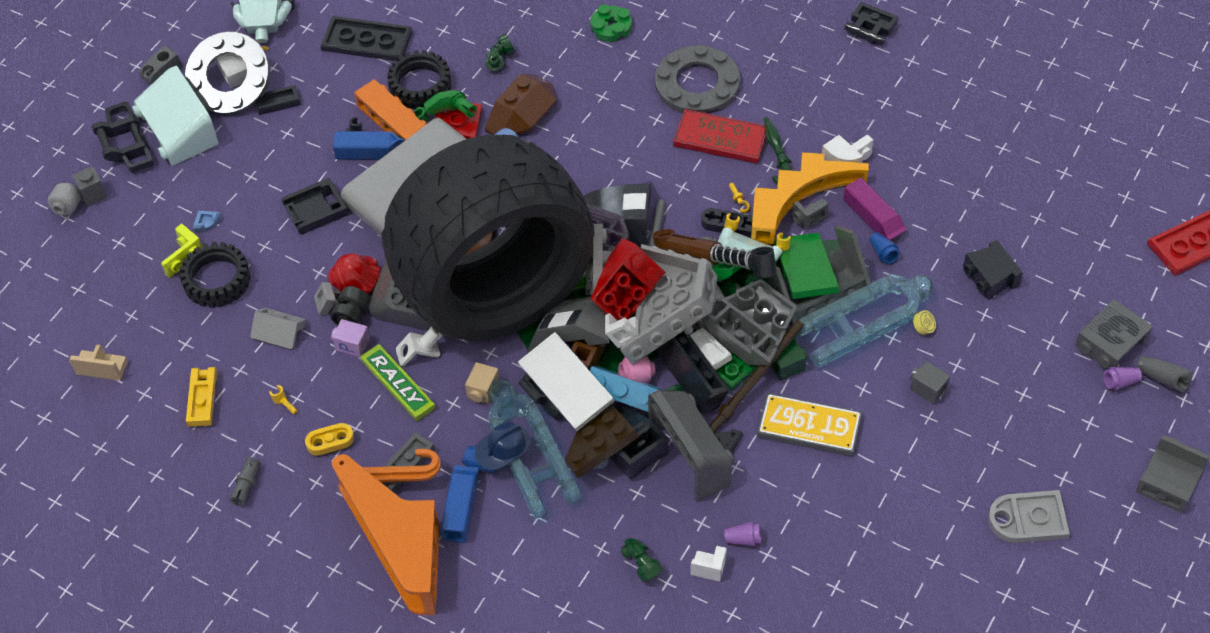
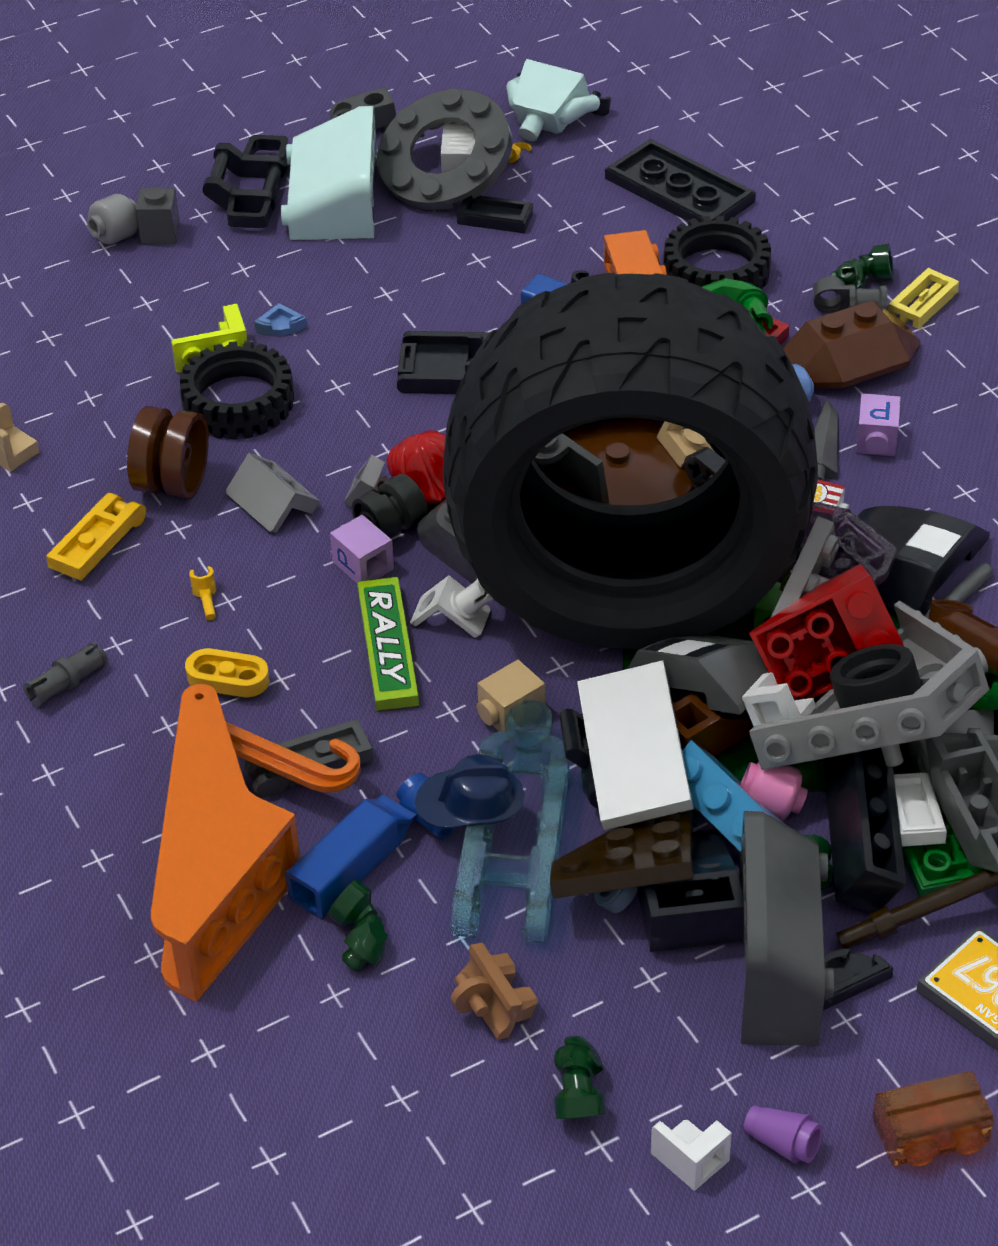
camera: 30 degrees right, 10 degrees down
none -> reddish brown wheel [127,406,209,499]
none -> dark green arm [327,879,388,972]
none -> medium nougat hips [451,942,538,1040]
none -> dark grey connector [813,276,887,313]
none -> black tyre [829,644,922,709]
none -> lavender brick [856,393,900,457]
none -> clear orange brick [873,1071,994,1167]
none -> light yellow tile [888,268,959,329]

